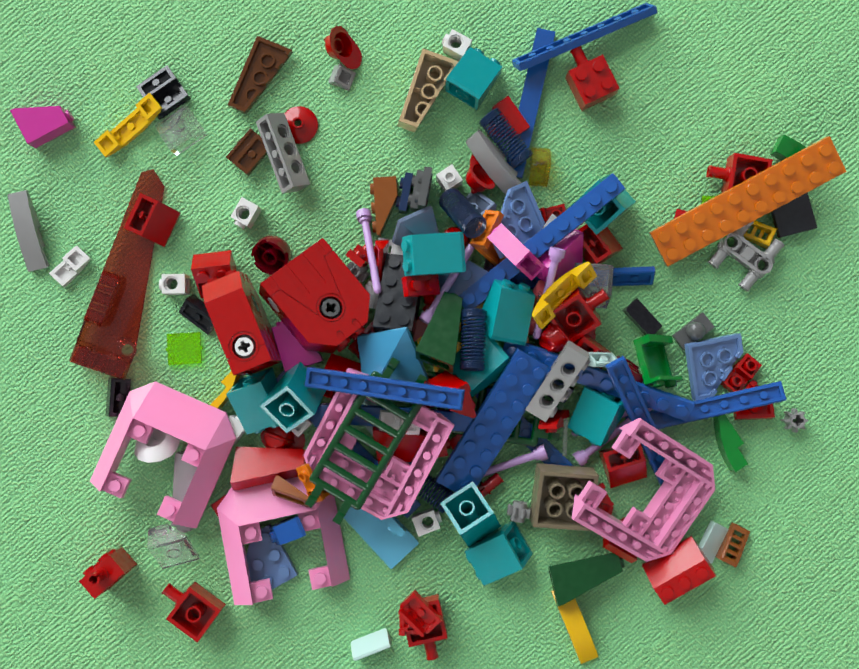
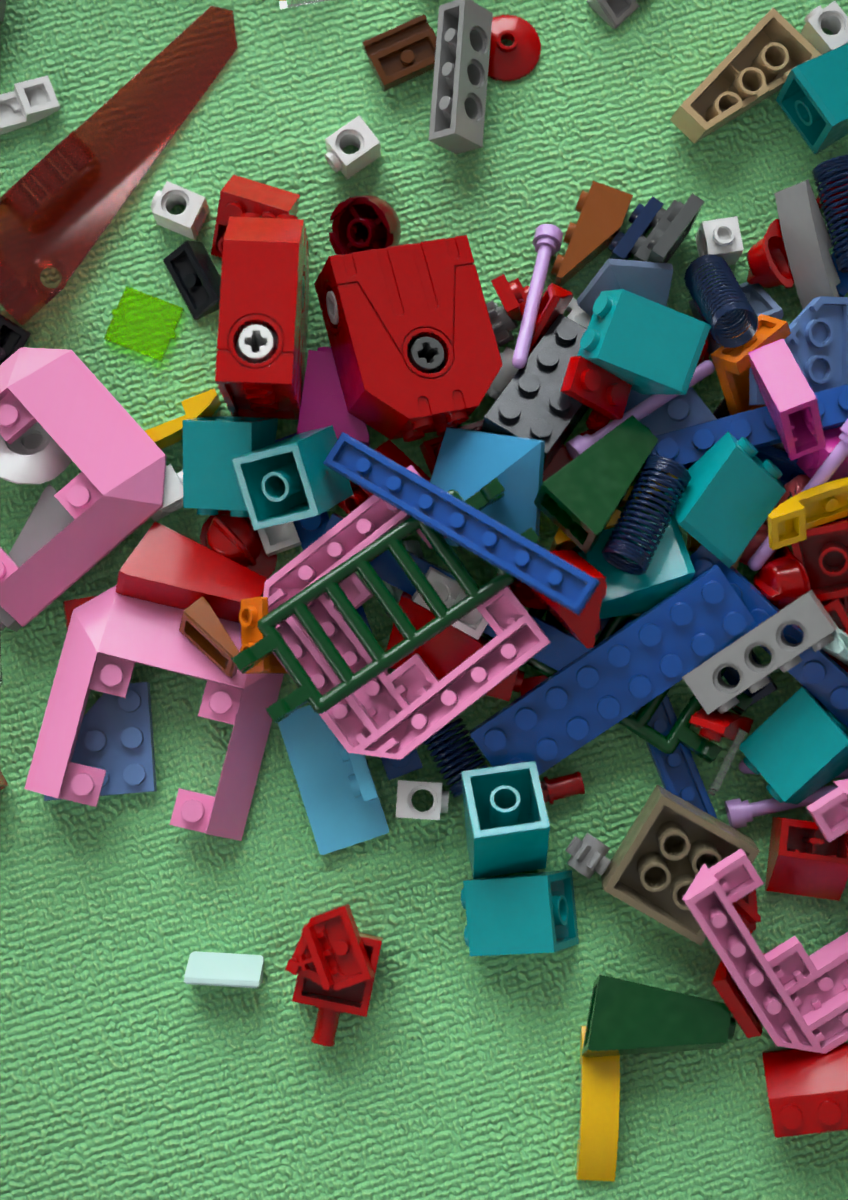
camera: 20 degrees right, 5 degrees down
red slope [124,193,181,247] -> none
blue slope [268,517,306,545] -> none
lavender piece [484,444,548,477] -> none

